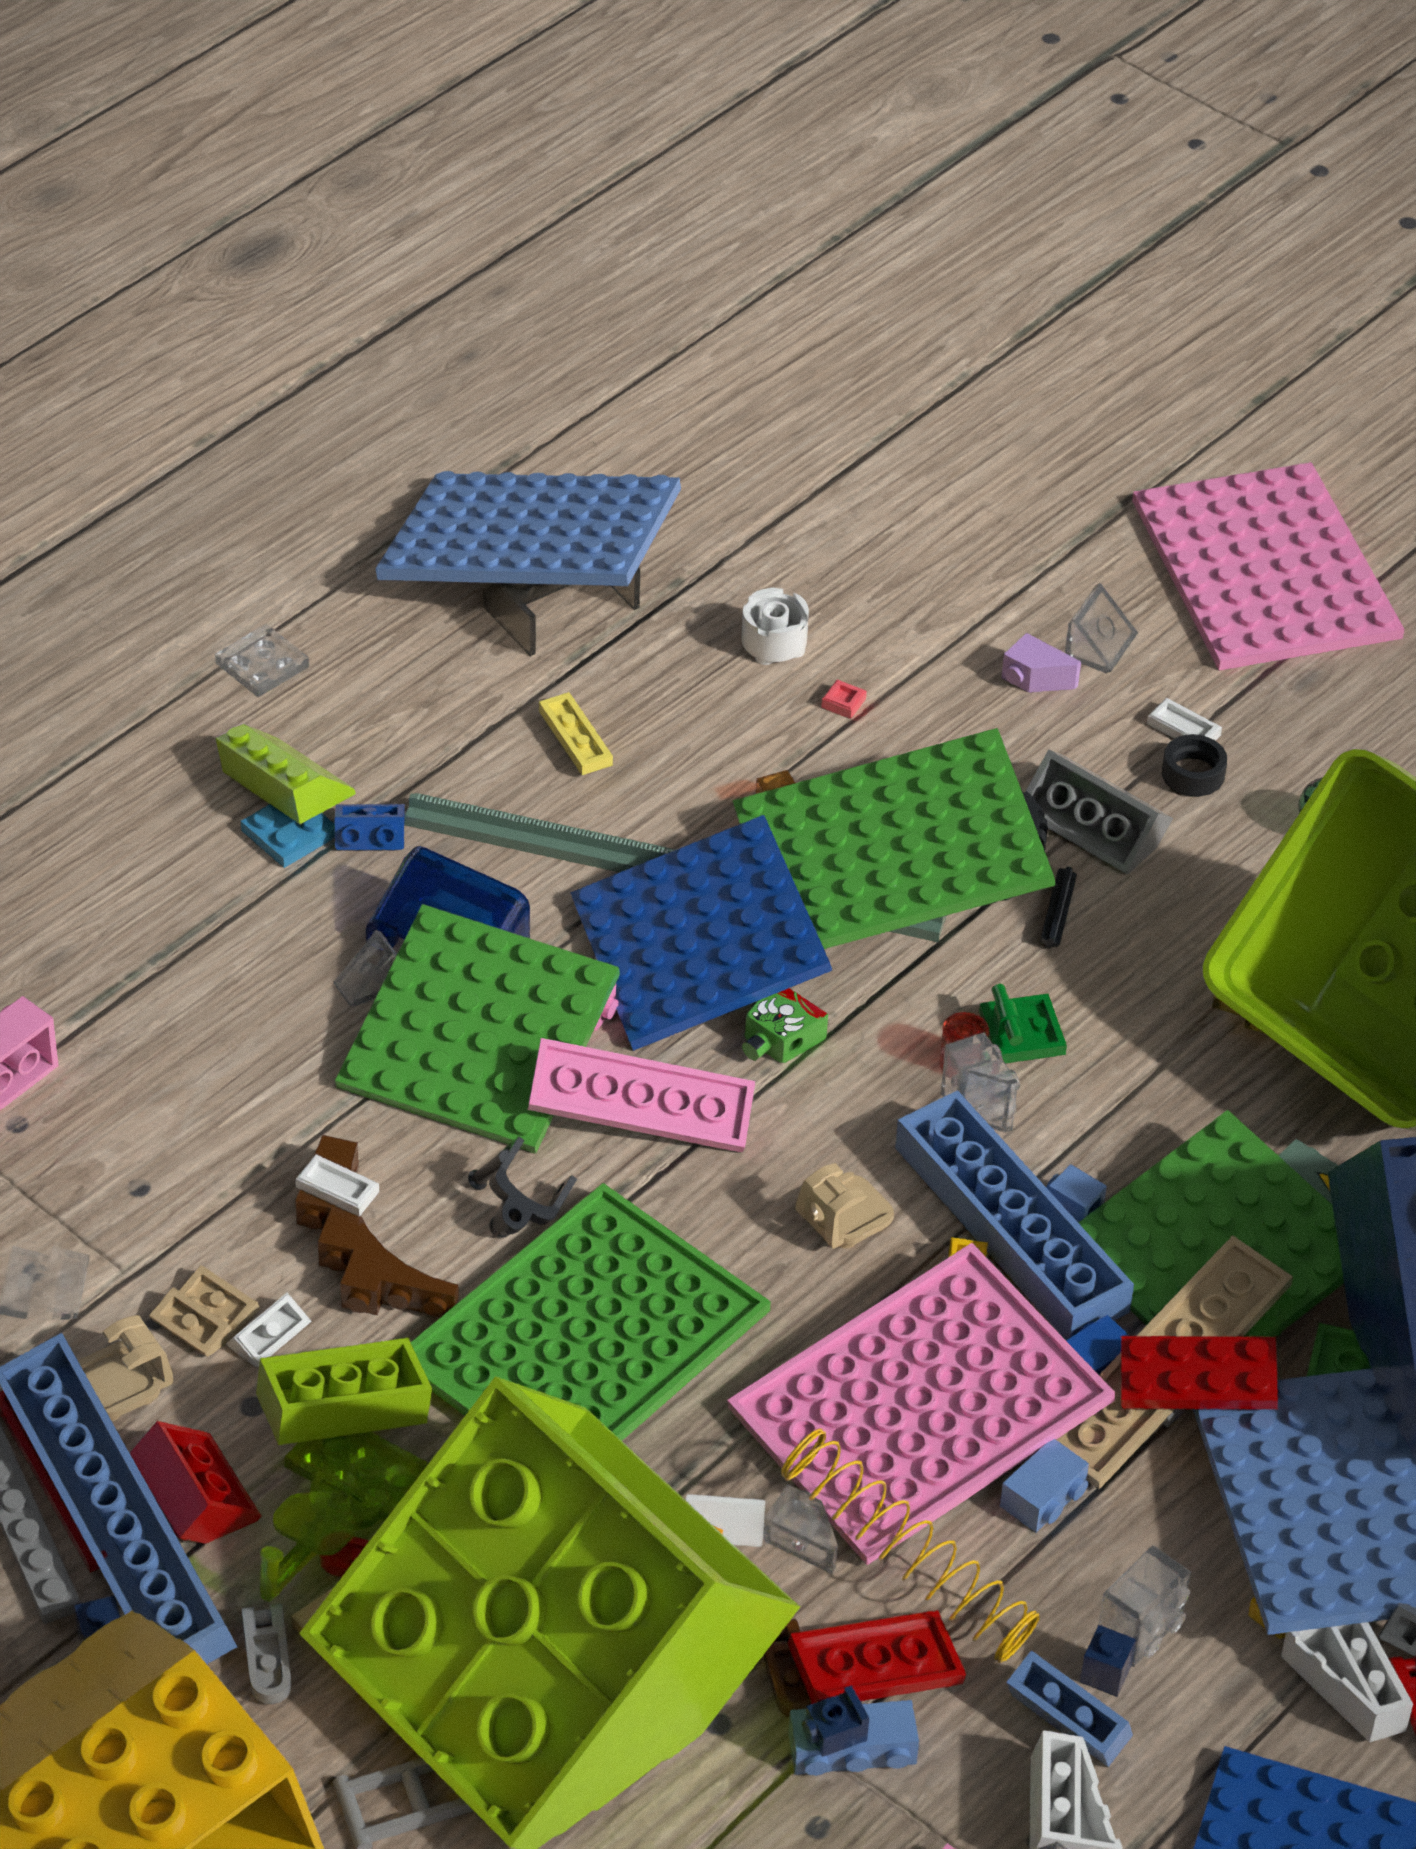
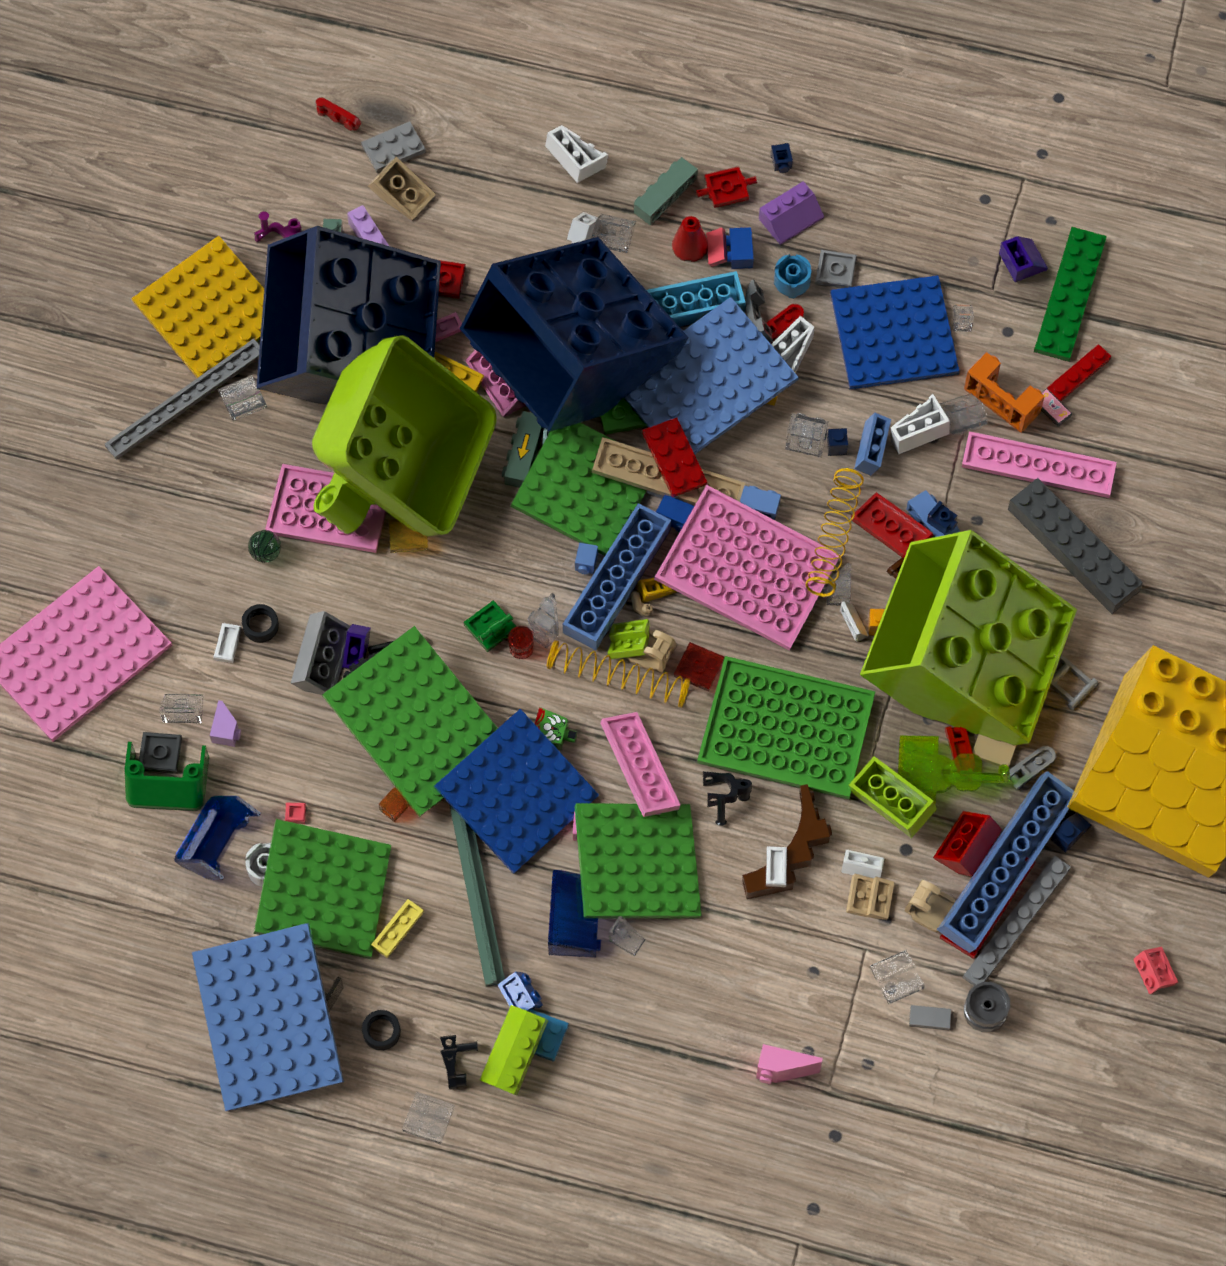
camera: 115 degrees left, 20 degrees up
none -> green windscreen [124,742,209,811]
none -> dark grey tile [139,732,182,773]
none -> clear blue windscreen [174,796,261,880]
none -> bright green plate [253,819,391,959]
none -> dark purple slope [342,624,371,668]
none -> black tyre [362,1010,401,1051]
none -> black piece [440,1035,478,1090]
none -> yellow piece [547,640,690,708]
none -> lime slope [607,619,650,659]
none -> tan arm [631,592,653,616]
none -> clear red plate [674,642,725,692]

